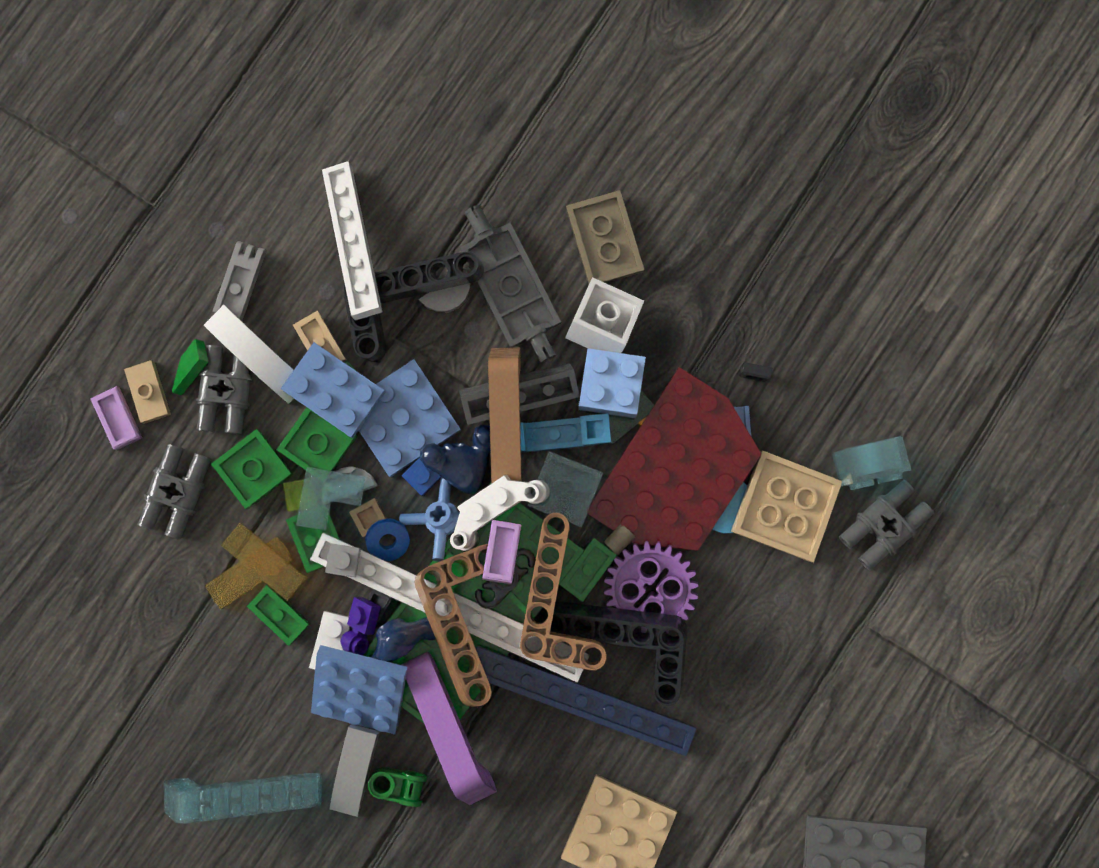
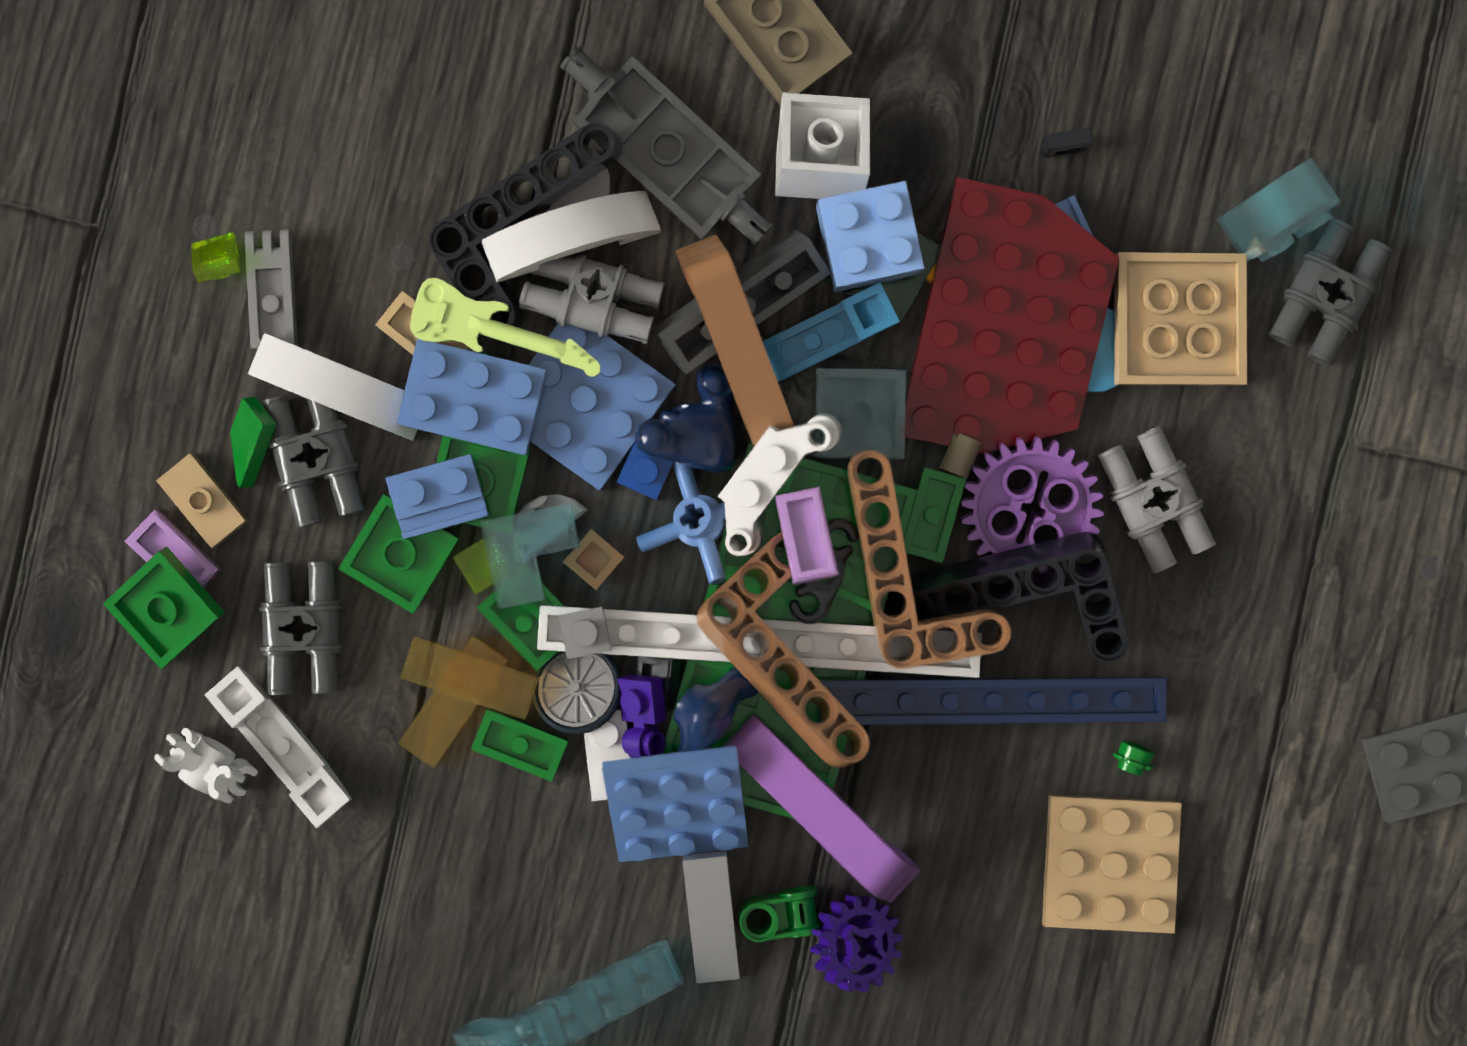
camera: 25 degrees left, 5 degrees up
white plate [322,161,382,320] -> none
blue piece [365,519,410,561] -> none
none -> green plate [103,547,225,669]
none -> white pin [154,728,258,804]
none -> clear neon green plate [191,232,241,283]
none -> white slope [205,666,352,829]
none -> medium blue plate [385,454,490,539]
none -> yellowish green piece [410,278,601,377]
none -> white slope [482,191,661,283]
none -> light grey pin [519,254,665,344]
none -> light grey wheel [532,651,621,735]
none -> dark purple gear [810,895,903,992]
none -> light grey pin [1098,426,1216,573]
none -> green plate [1113,740,1155,776]

